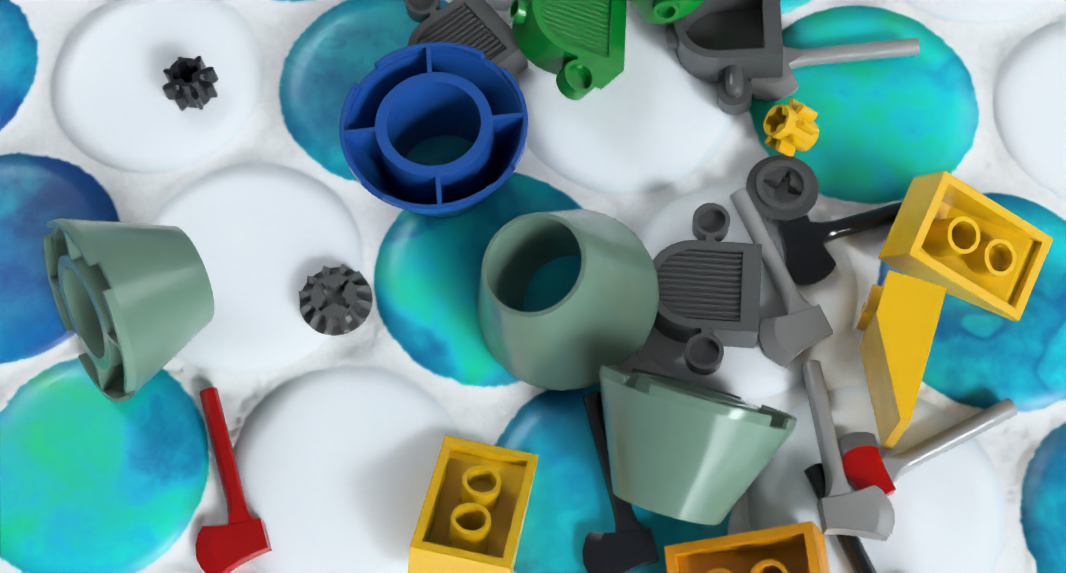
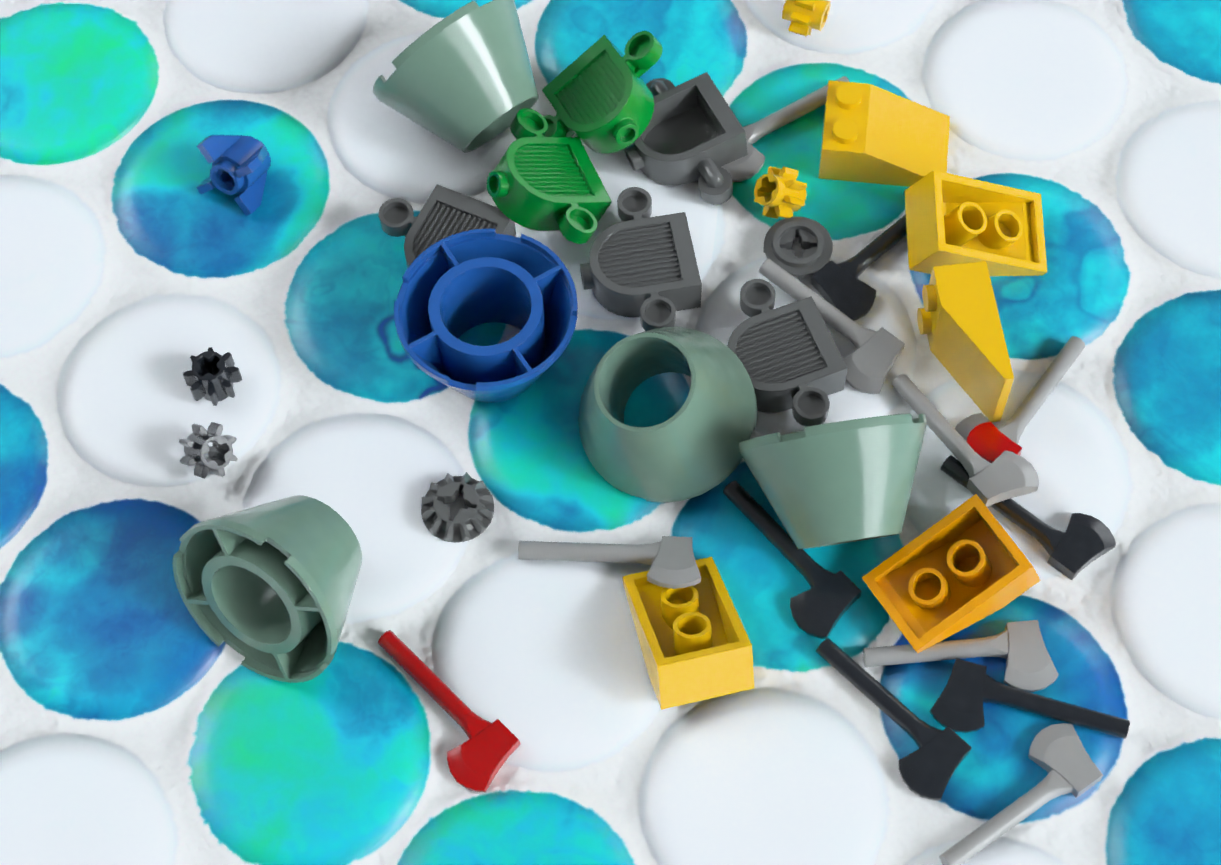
camera: 30 degrees left, 5 degrees down
none -> gear [179,422,238,479]
none -> light grey piece [518,536,701,589]
none -> dark grey piece [580,187,702,331]
none -> yellow slope [818,80,950,187]

